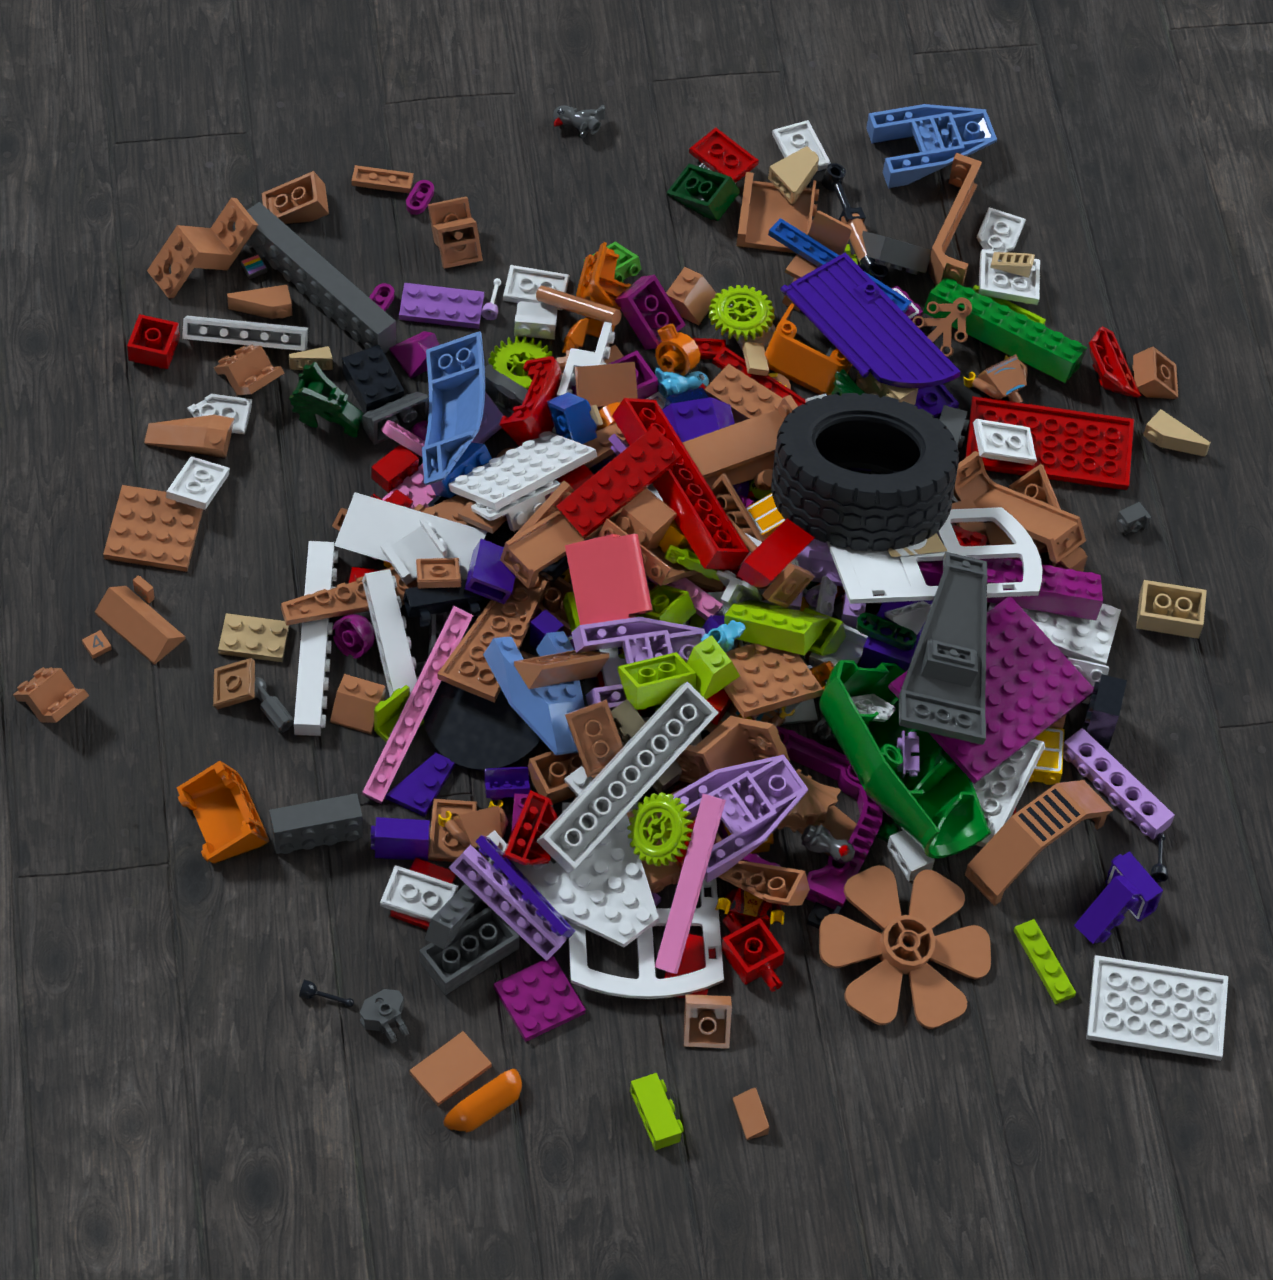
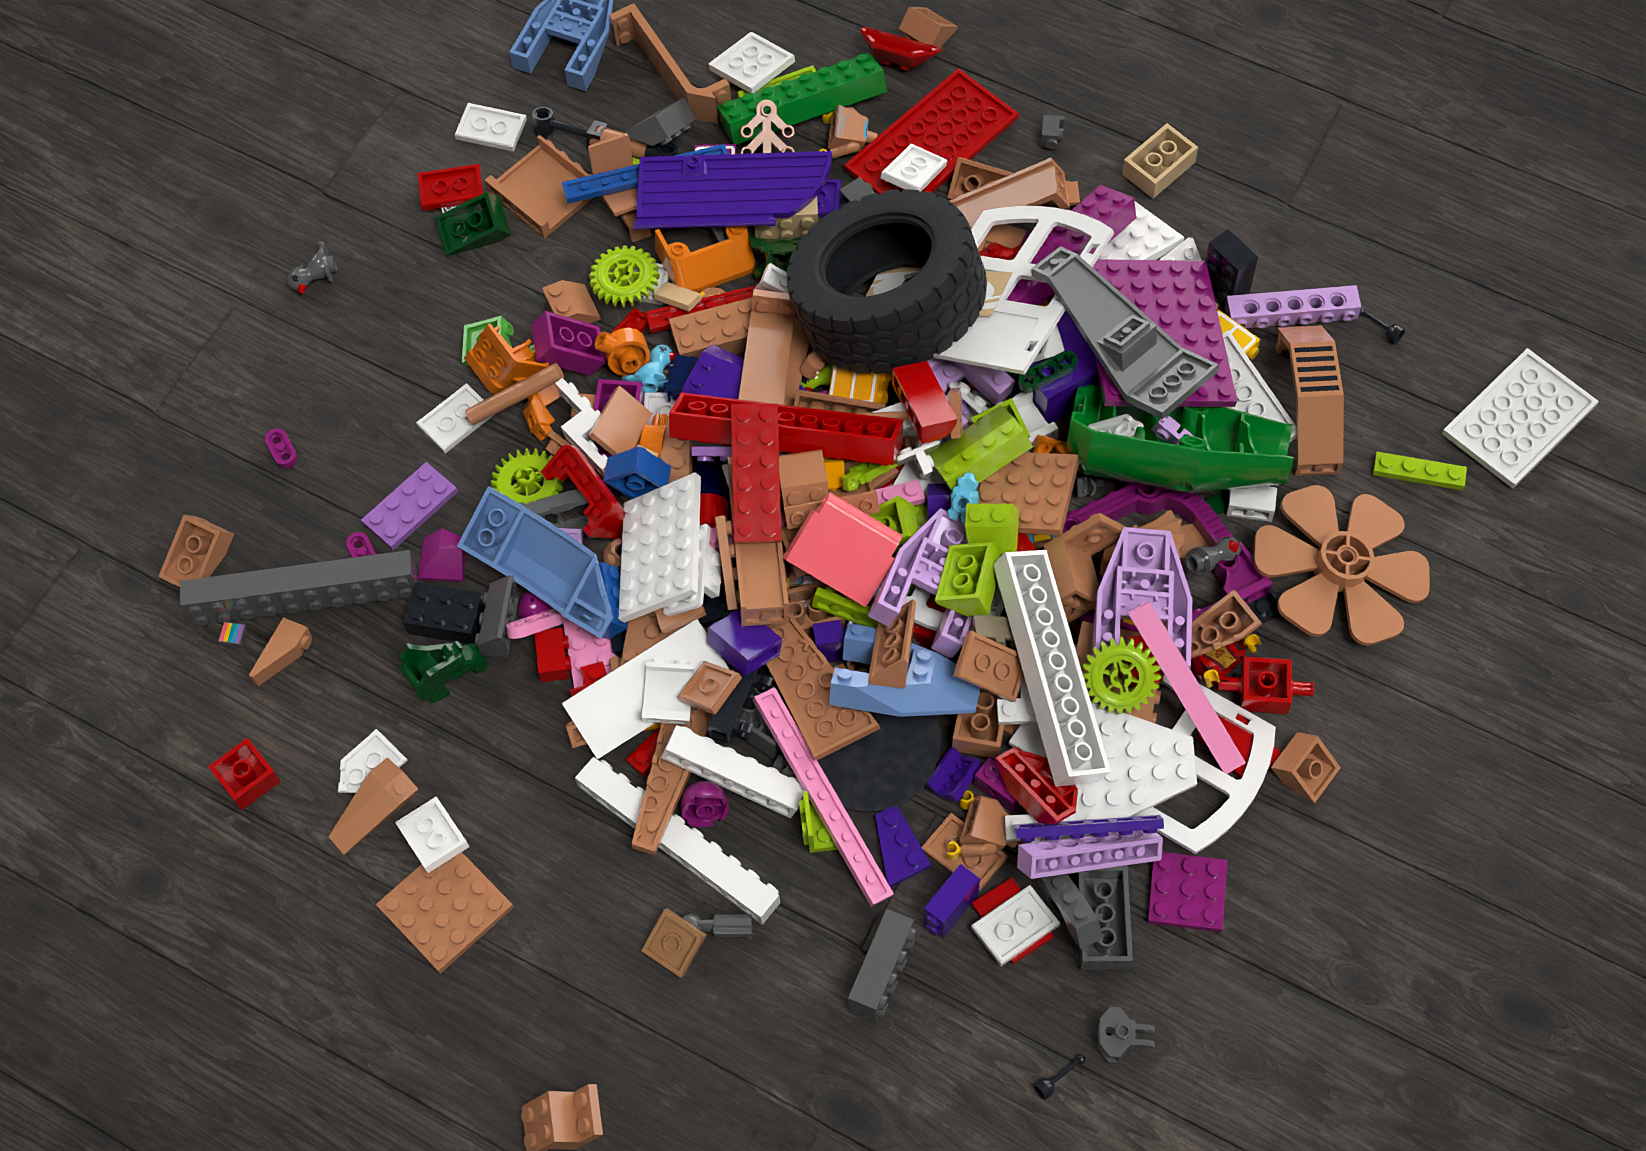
camera: 45 degrees left, 5 degrees up
nougat tile [82,630,112,659] -> none
nougat slope [95,586,186,665] -> none
nougat tile [133,575,154,603] -> none
nougat bracket [147,198,258,298] -> none
orange windscreen [177,761,269,863] -> none
white brick [182,316,309,351] -> none
nougat bracket [214,344,284,395] -> none
tan plate [218,613,290,662] -> none
tan slope [289,346,333,370] -> none
nougat slope [330,674,386,734] -> none
nougat plate [352,165,414,194] -> none
nougat tile [409,1031,492,1106] -> none
nougat bracket [428,197,483,269] -> none
orange brick [444,1069,522,1132] -> none
lavender hinge [481,278,501,320] -> none
white bracket [514,301,558,339] -> none
lime brick [630,1073,684,1150] -> none
nougat slope [733,1088,769,1140] -> none
tan slope [768,146,819,204] -> none
white tile [976,207,1026,252] -> none
tan slope [990,252,1035,278] -> none
dark purple brick [1074,875,1142,944] -> none
dark purple brick [1105,851,1163,922] -> none
tan slope [1143,409,1211,457] -> none

